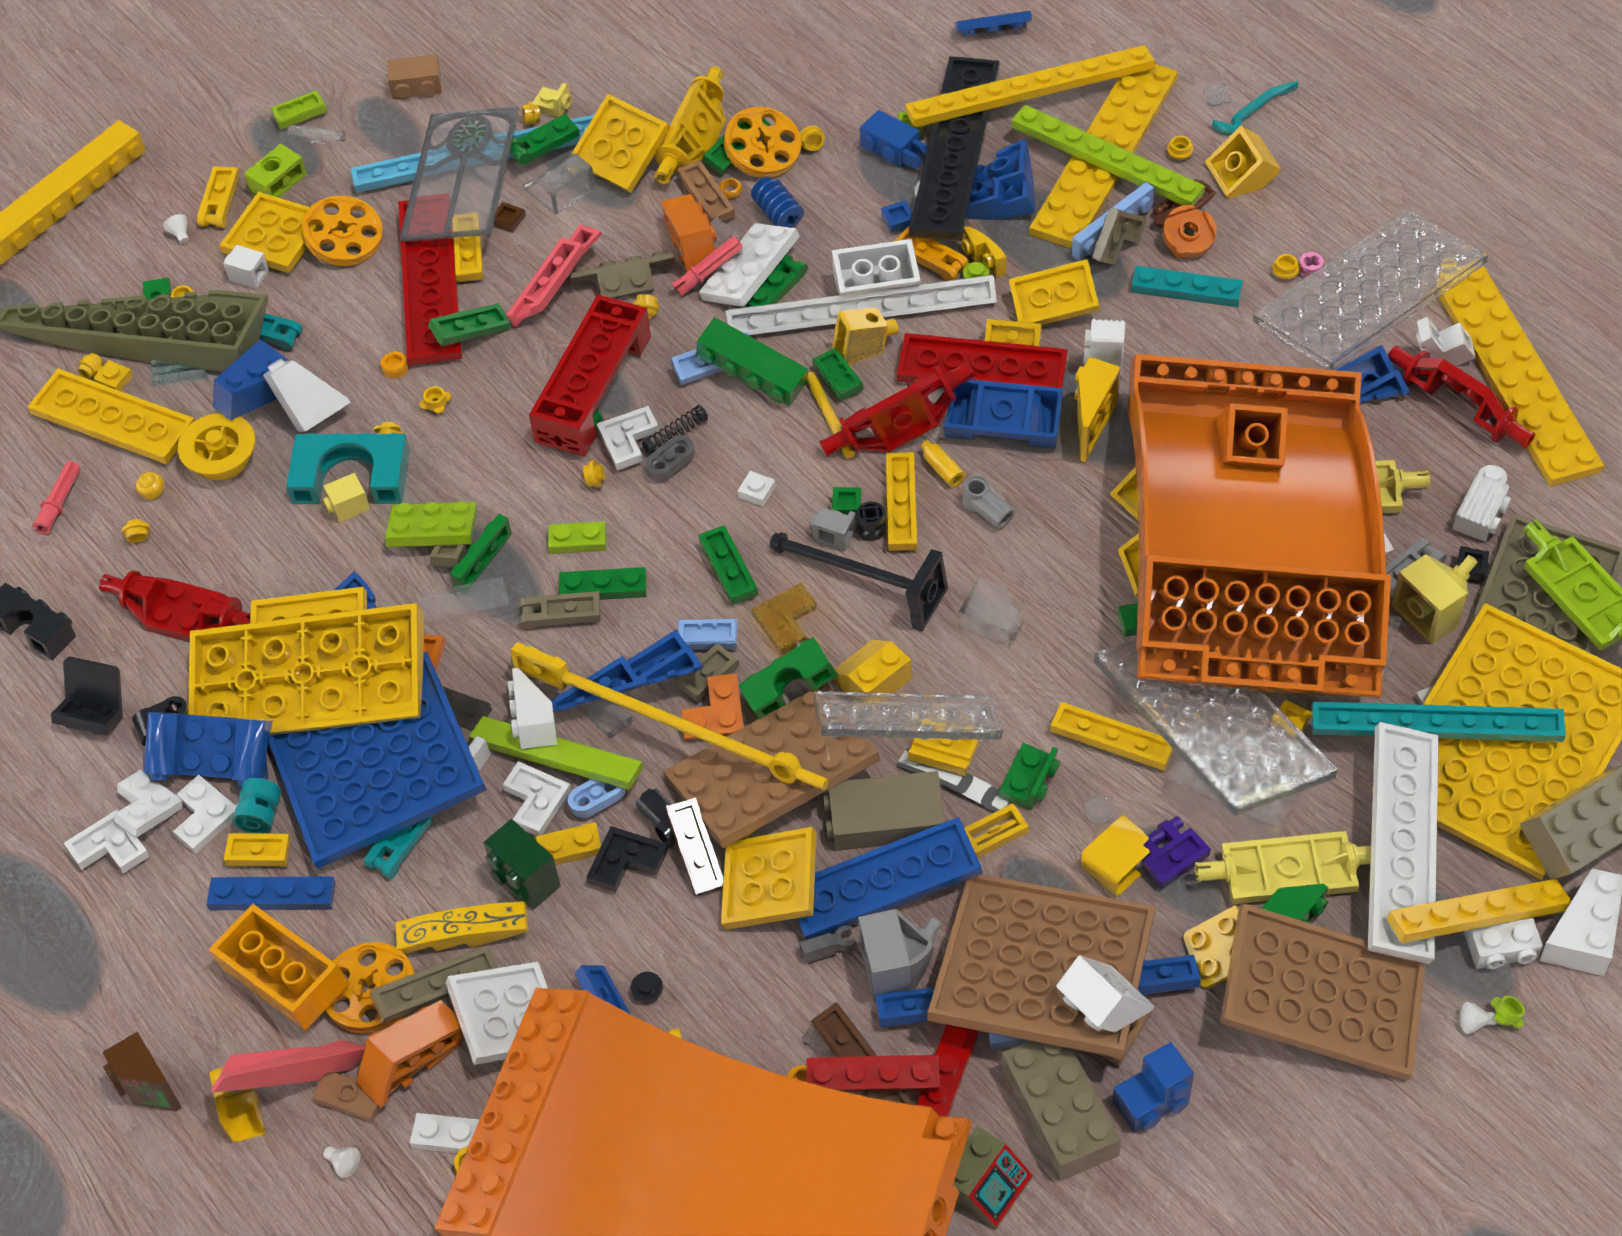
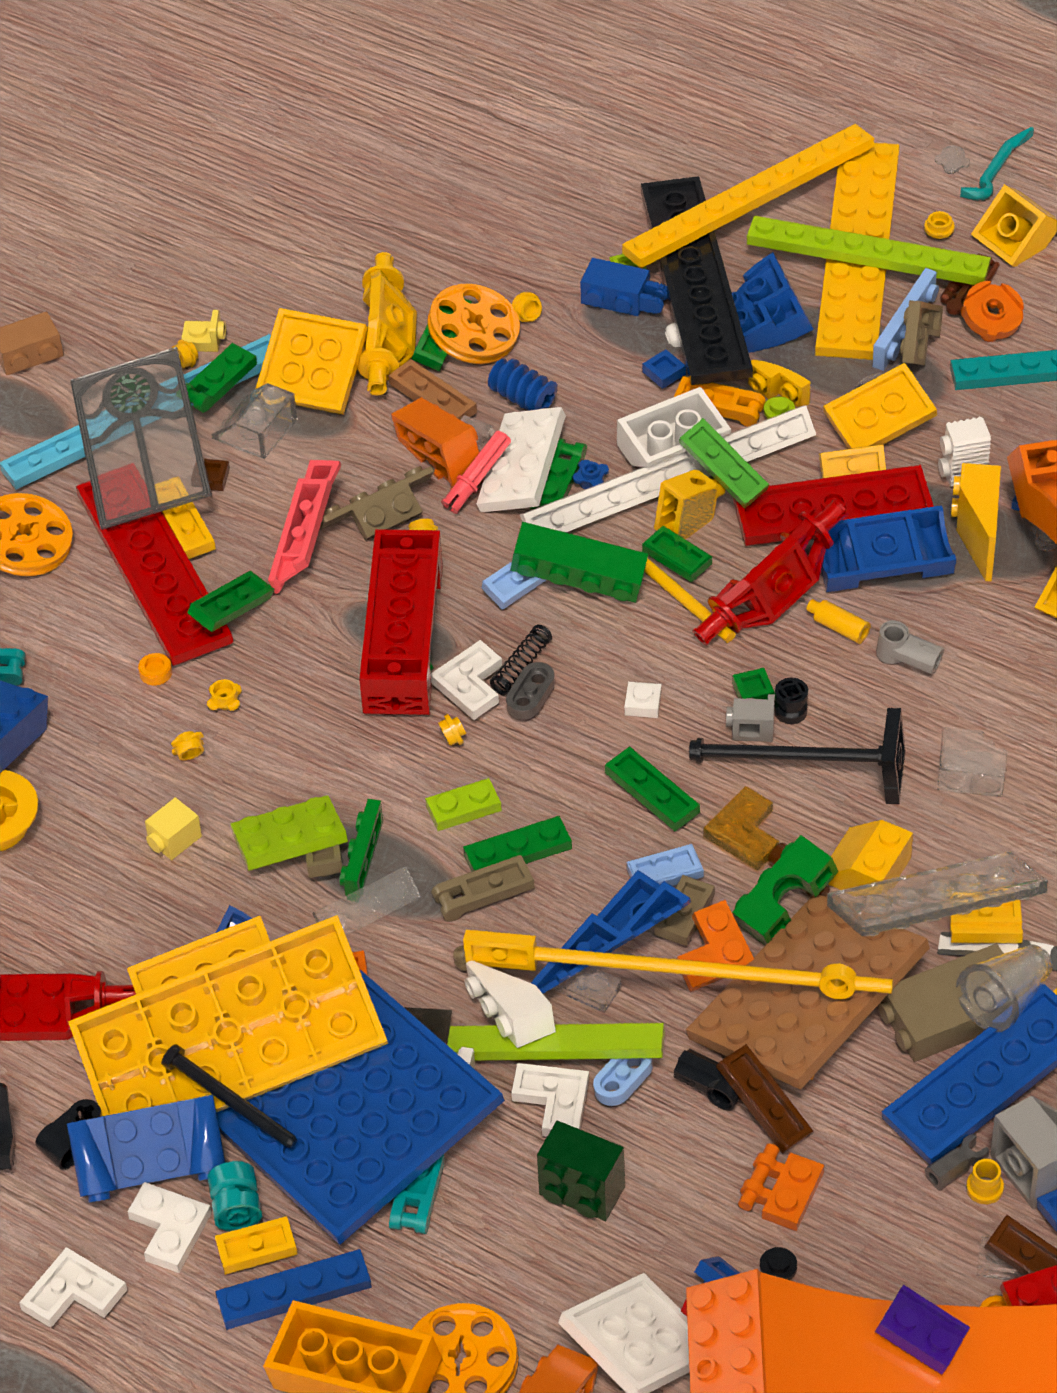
camera: 20 degrees left, 5 degrees down
white plate [115,770,183,838] -> none
white slope [263,359,351,432] -> none
teal arch [286,433,410,504] -> none
dark tan plate [369,946,498,1023] -> none
yellow slope [395,901,529,954] -> none
yellow plate [536,822,601,865] -> none
black plate [586,826,668,892] -> none
light orange piece [719,178,742,199] -> none
yellow plate [721,827,816,930] -> none
yellow plate [886,452,917,551] -> none
blue plate [954,10,1032,36] -> none
none -> black bar [161,1044,297,1148]
none -> blue plate [573,460,609,489]
none -> bright green plate [679,418,769,509]
none -> orange plate [738,1143,825,1231]
none -> dark purple plate [875,1285,970,1375]
none -> clear cone [956,944,1053,1032]
none -> yellow piece [966,1159,1004,1205]

